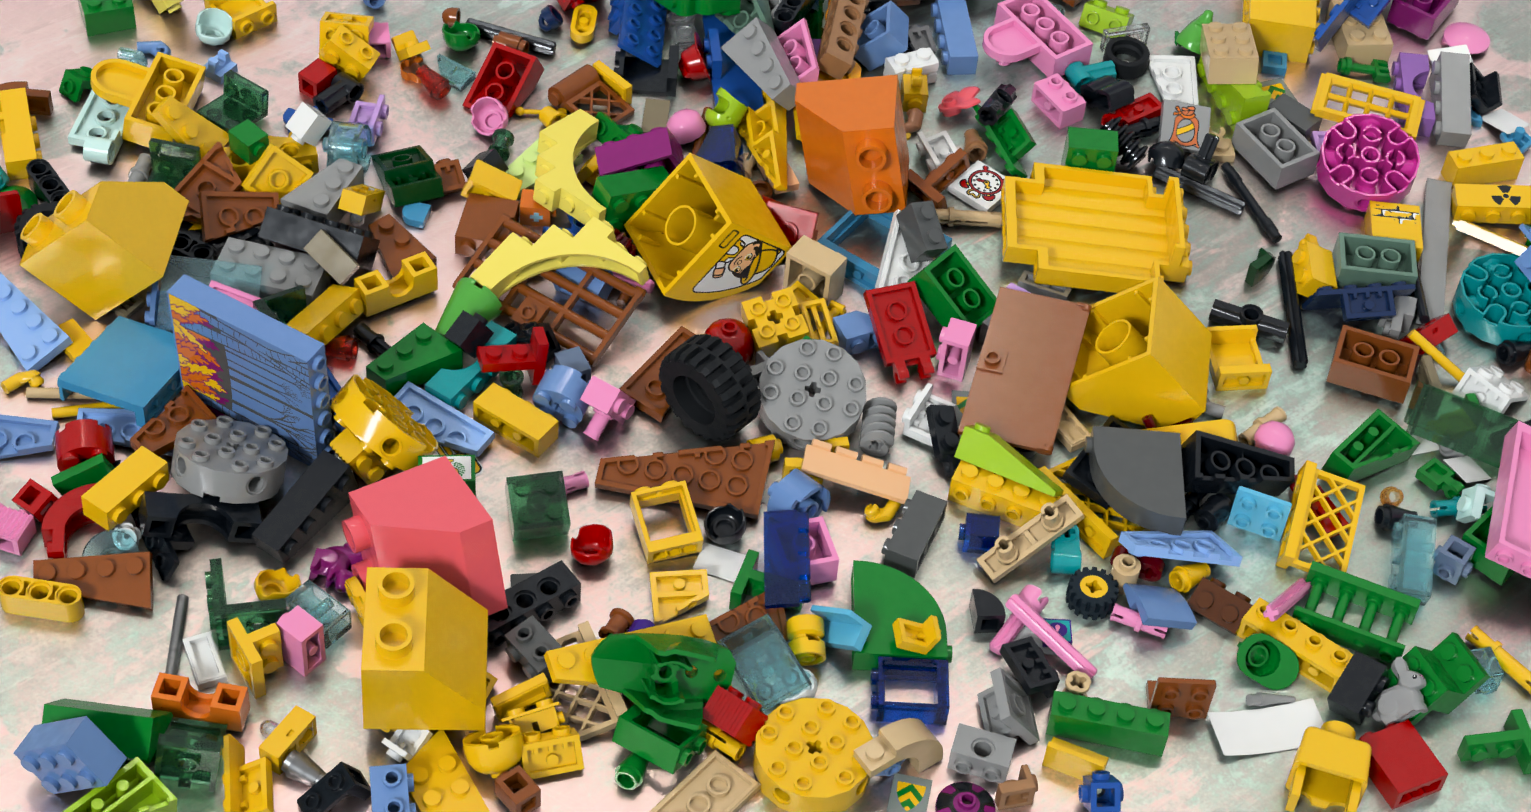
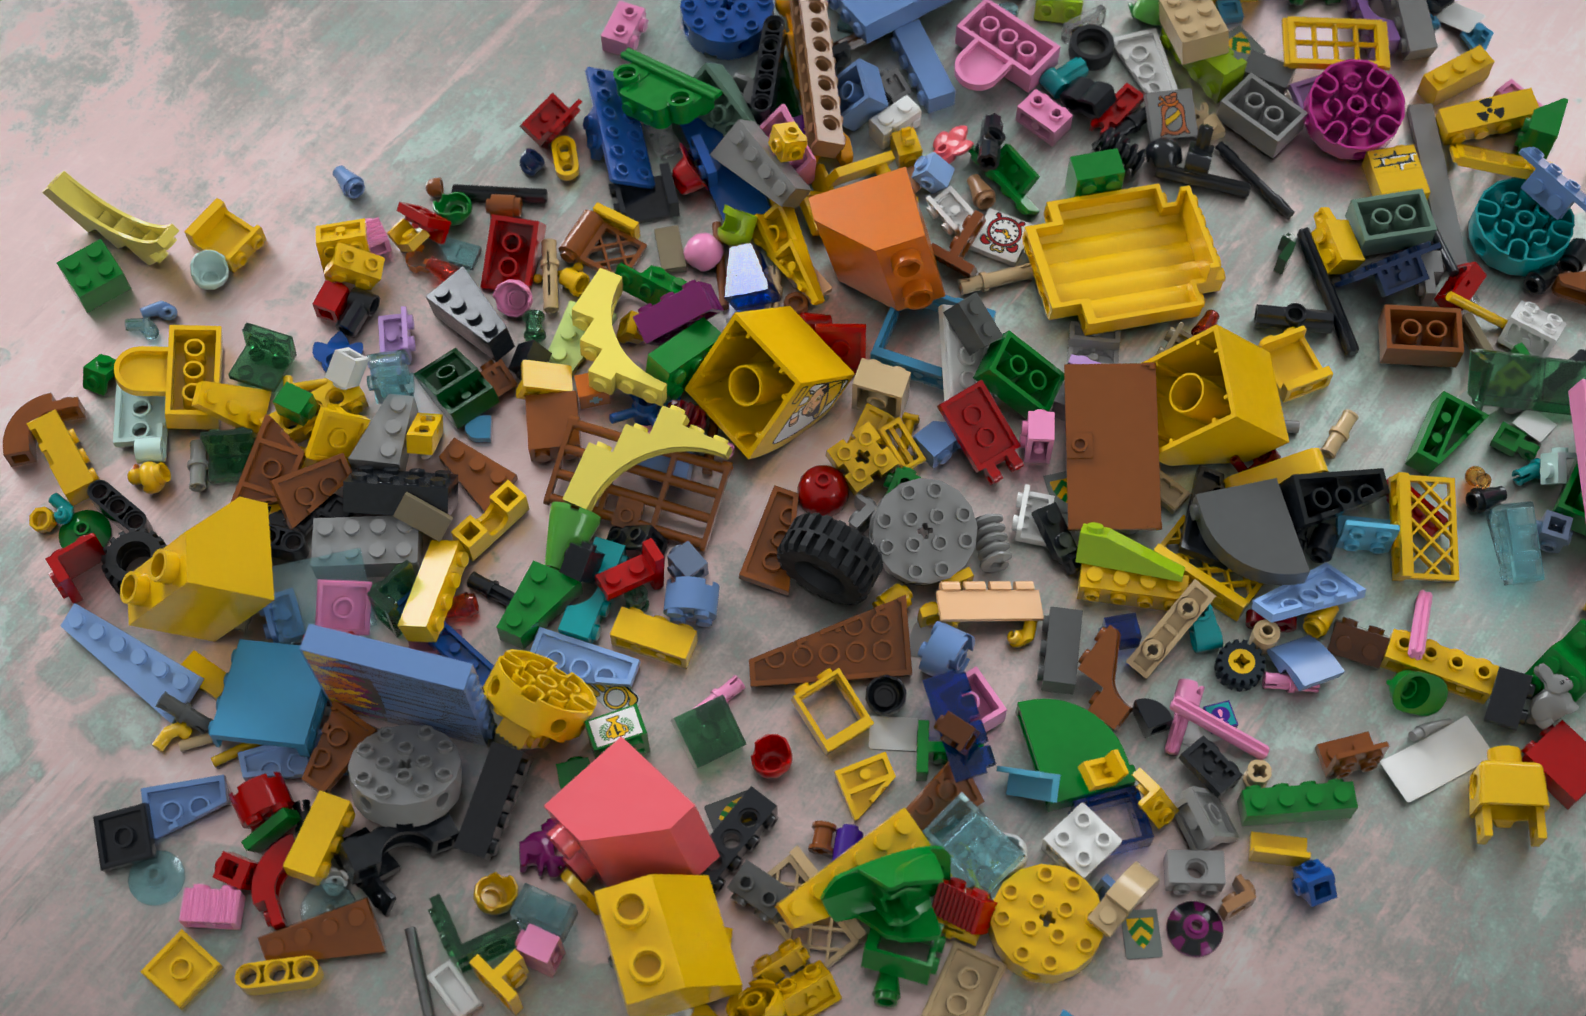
camera: 10 degrees left, 15 degrees up
light blue tile [203,49,238,84] -> none
yellow tile [490,672,552,721] -> none
bright pink brick [580,376,636,441] -> none
yellow wheel [786,614,826,666] -> none
bright pink hair [1254,420,1295,456] -> none
green fence [1292,561,1421,664] -> none
none -> yellow animal [127,461,171,494]
none -> dark grey pin [156,691,213,734]
none -> red bracket [396,202,451,244]
none -> wedge [426,266,515,362]
none -> tan pin [540,238,559,313]
none -> yellow brick [768,121,808,163]
none -> light blue brick [911,152,955,194]
none -> reddish brown brick [934,711,980,756]
none -> white bracket [1041,803,1122,882]
none -> dark orange arch [1078,625,1133,731]
none -> yellow bracket [1132,768,1179,829]

